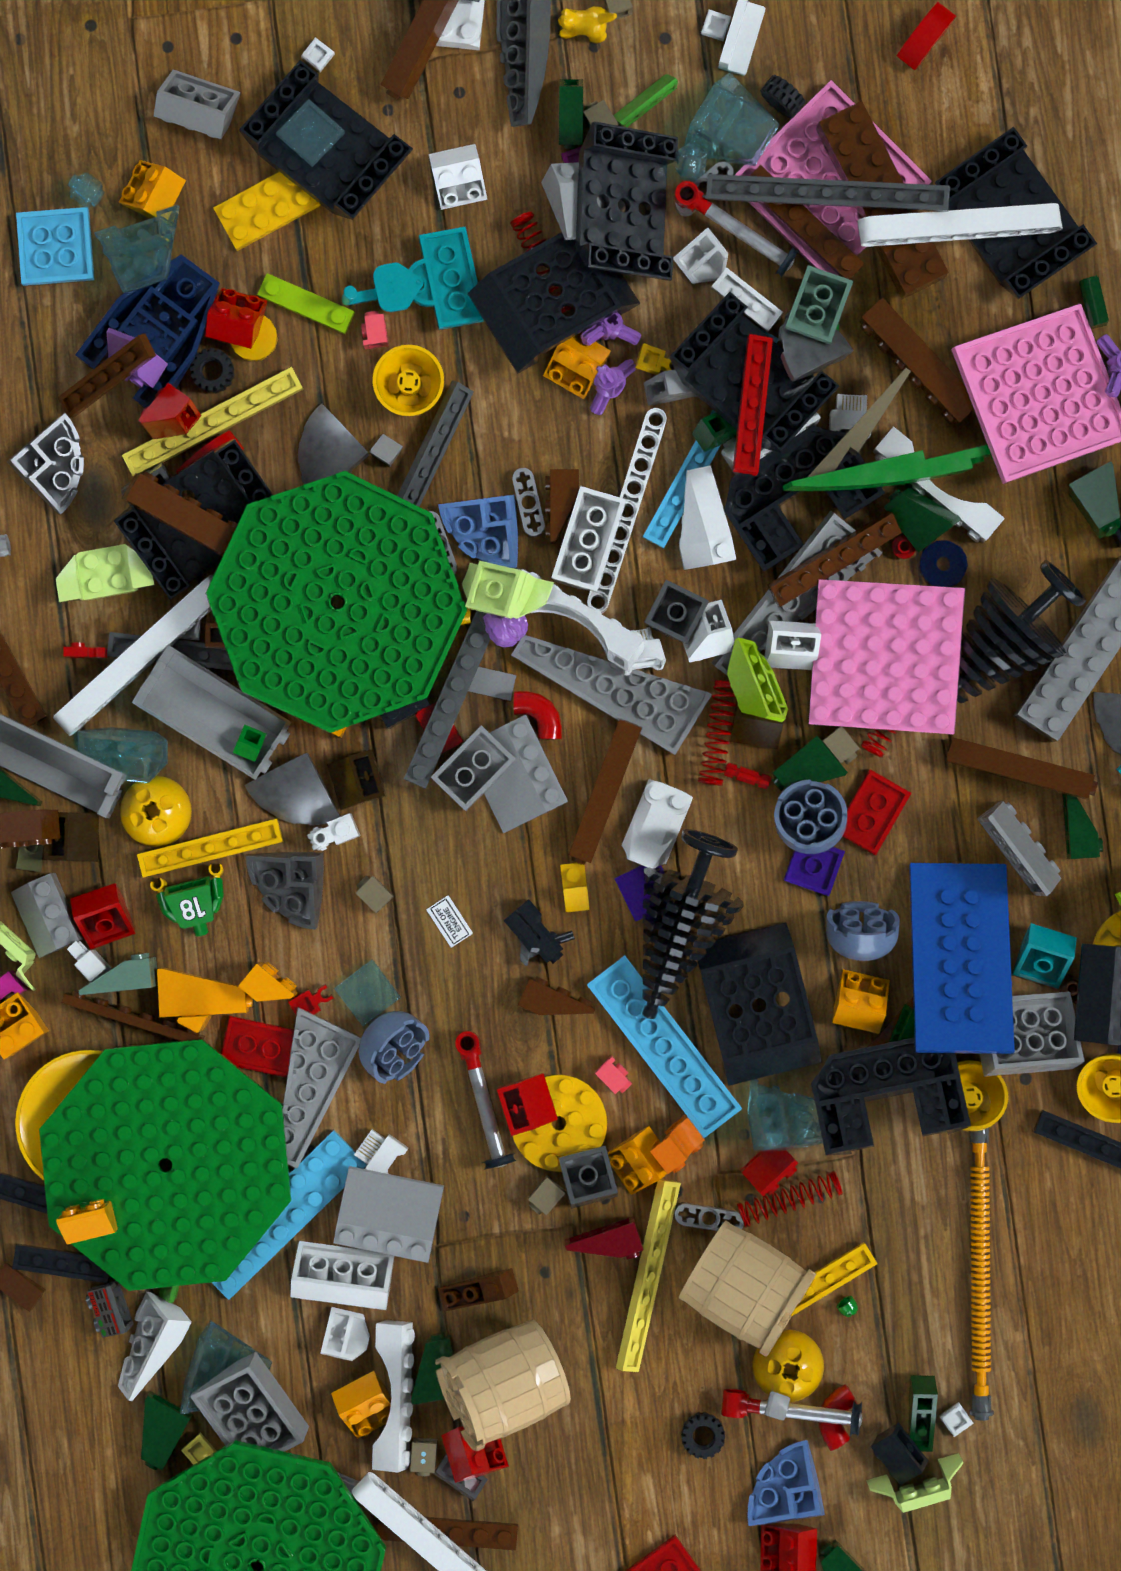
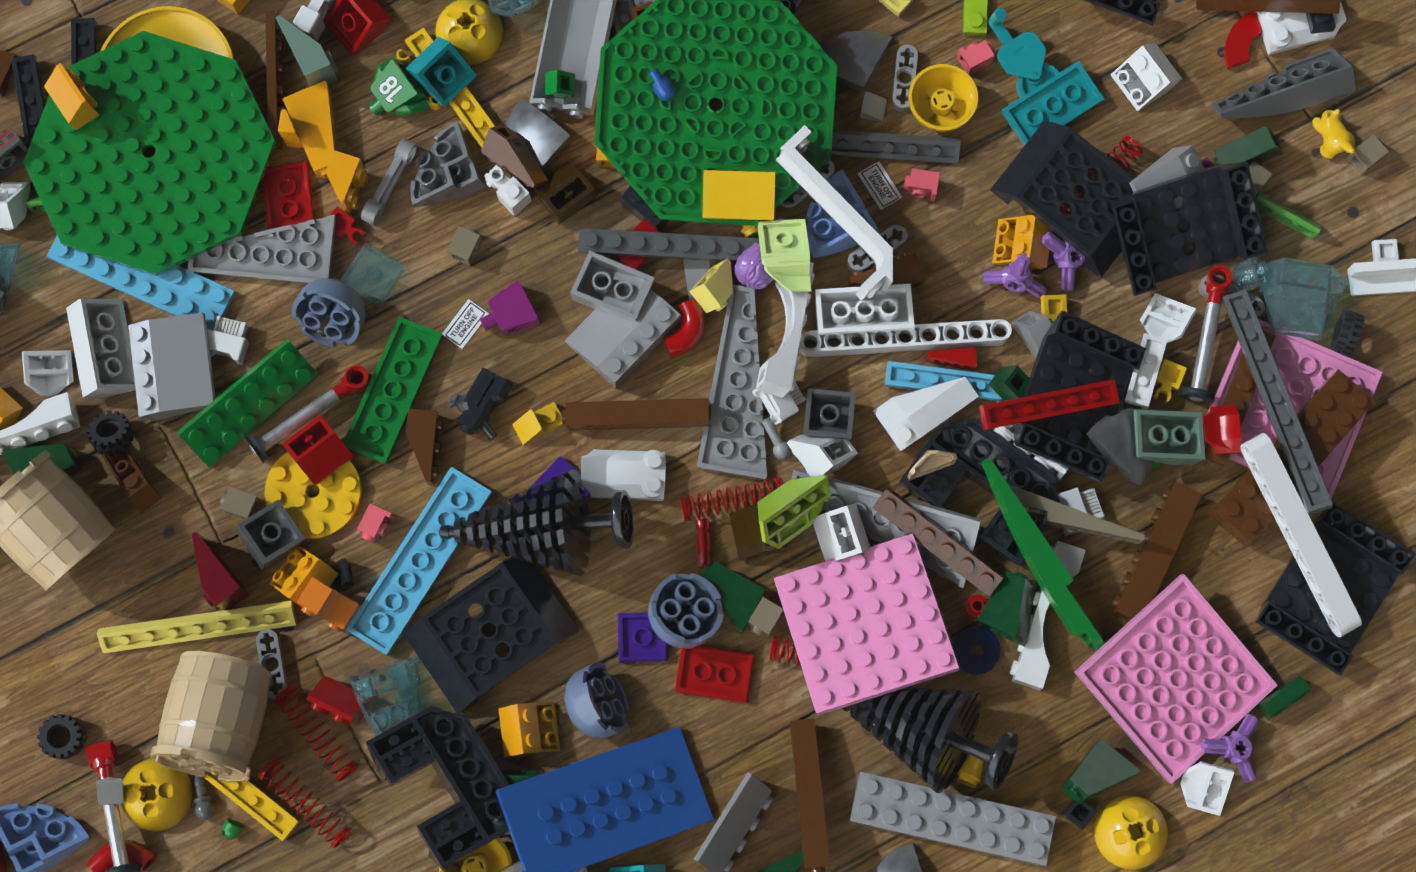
camera: 65 degrees right, 10 degrees down
none -> black tyre [86,411,134,456]
none -> green plate [177,338,318,468]
none -> dark grey bar [194,776,215,820]
none -> red piece [258,758,352,849]
none -> black slope [332,558,354,588]
none -> green plate [343,317,443,465]
none -> light grey piece [361,138,418,226]
none -> teal slope [405,37,477,107]
none -> magenta torso [480,280,540,335]
none -> reddish brown slope [481,124,548,188]
none -> blue cylinder [649,69,675,101]
none -> light yellow slope [689,258,733,313]
none -> yellow tile [702,170,775,221]
none -> light grey bar [762,417,792,460]
none -> white panel [776,125,893,301]
none -> white sticker [858,161,902,210]
none -> light grey beam [892,45,918,112]
none -> coral brick [904,168,940,202]
none -> tan slope [907,450,957,481]
none -> red slope [926,347,977,370]
none -> yellow cone [957,755,984,788]
none -> yellow plate [1154,359,1187,404]
none -> red slope [1203,405,1242,455]
none -> red tile [1224,11,1263,69]

